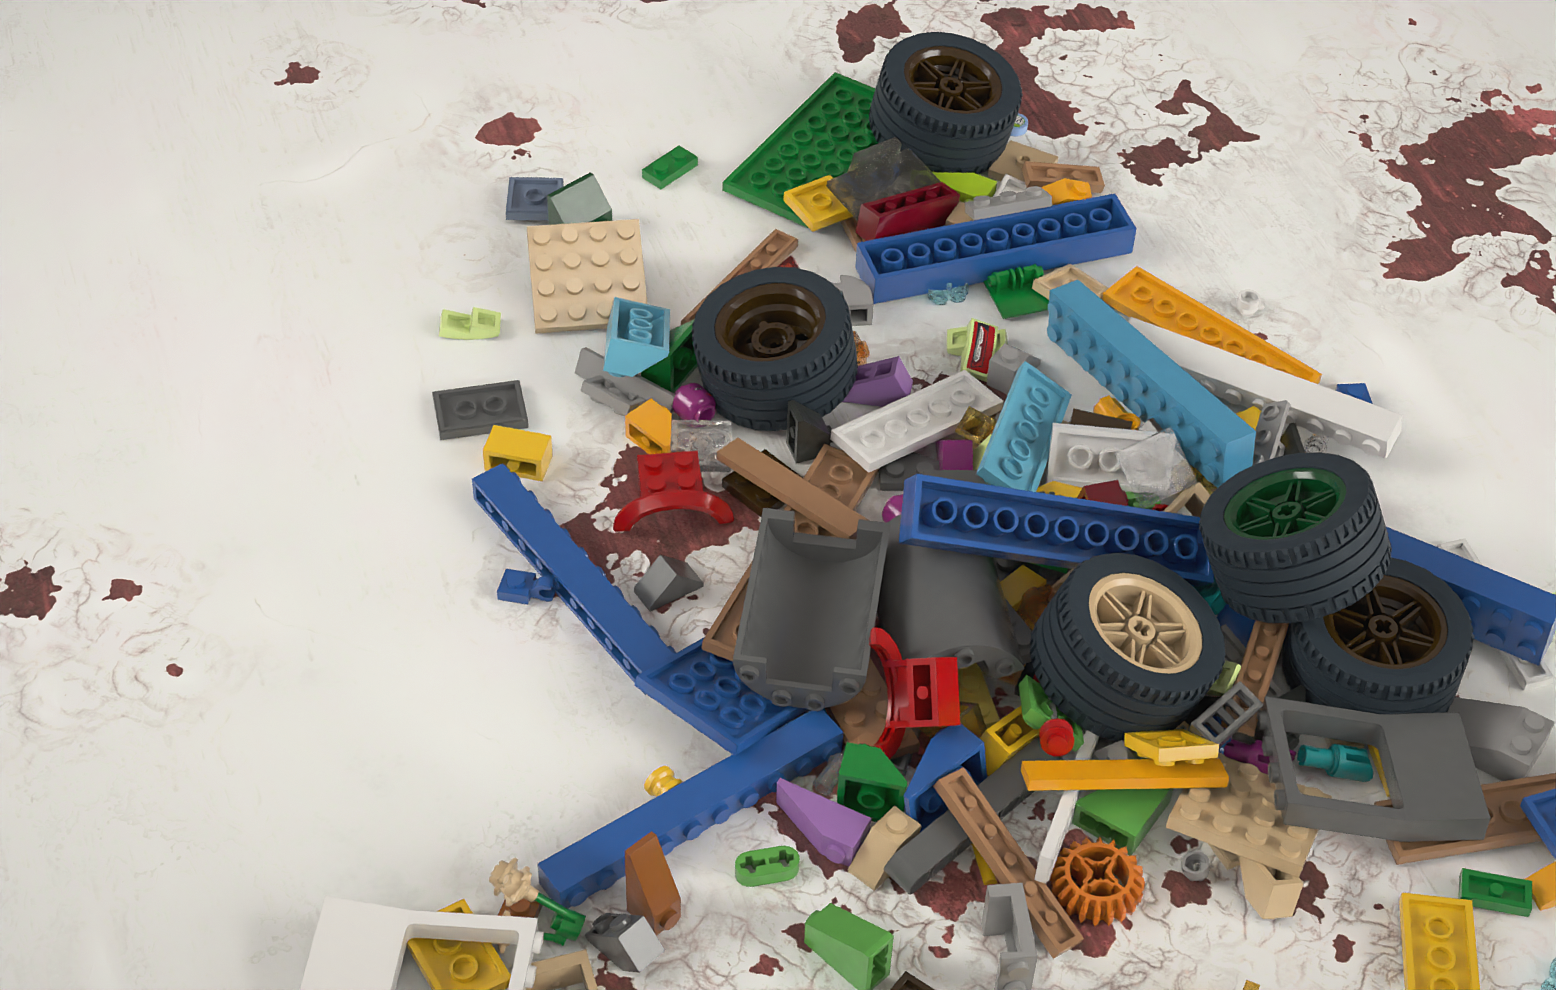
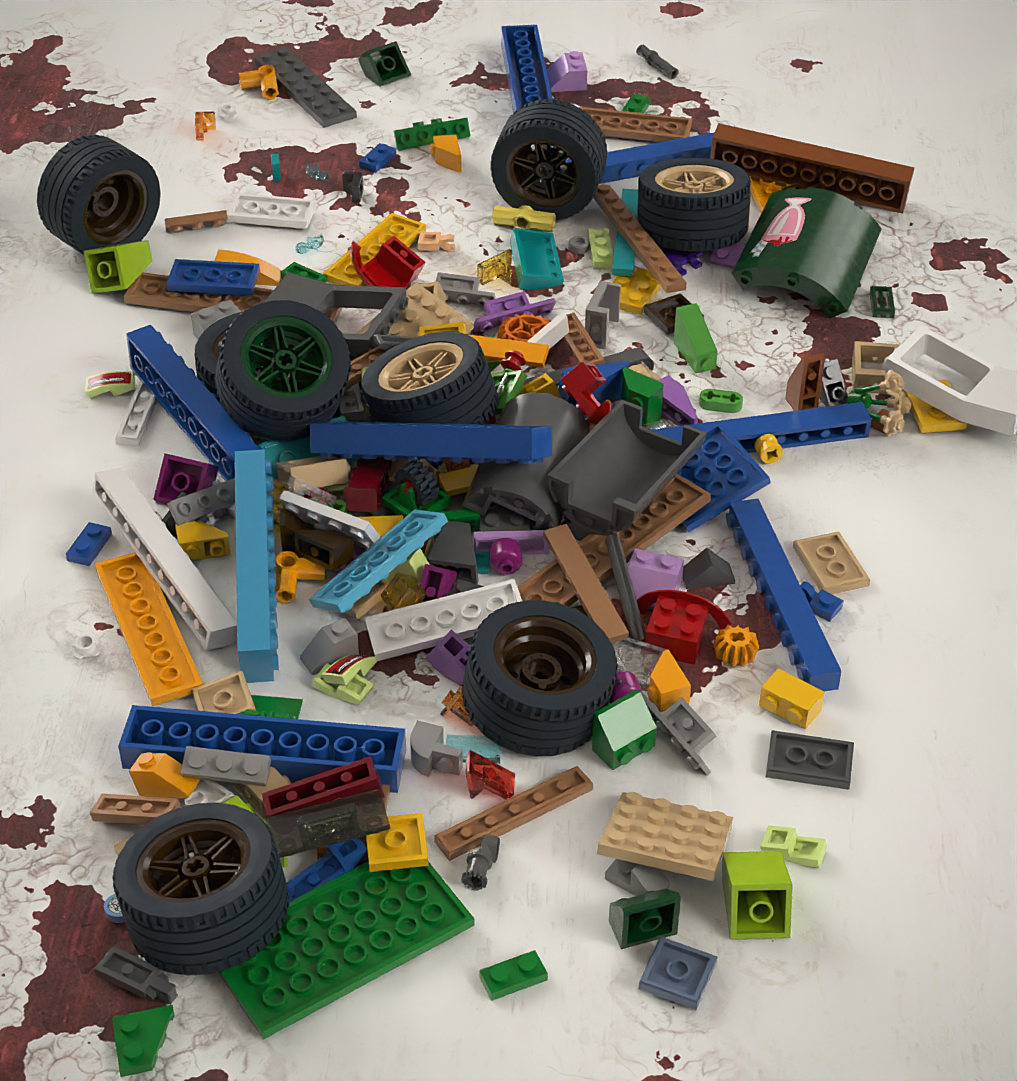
camera: 155 degrees left, 5 degrees down
medium azure slope [603,297,670,378] -> none
none -> red piece [350,235,426,288]
none -> light grey bracket [410,272,496,307]
none -> dark grey connector [461,835,500,891]
none -> medium lavender bracket [472,291,556,333]
none -> dark grey axle [605,534,646,645]
none -> lavender slope [620,548,684,611]
none -> light orange gear [714,624,759,668]
none -> lime slope [722,851,793,939]
none -> tan tile [793,531,870,594]

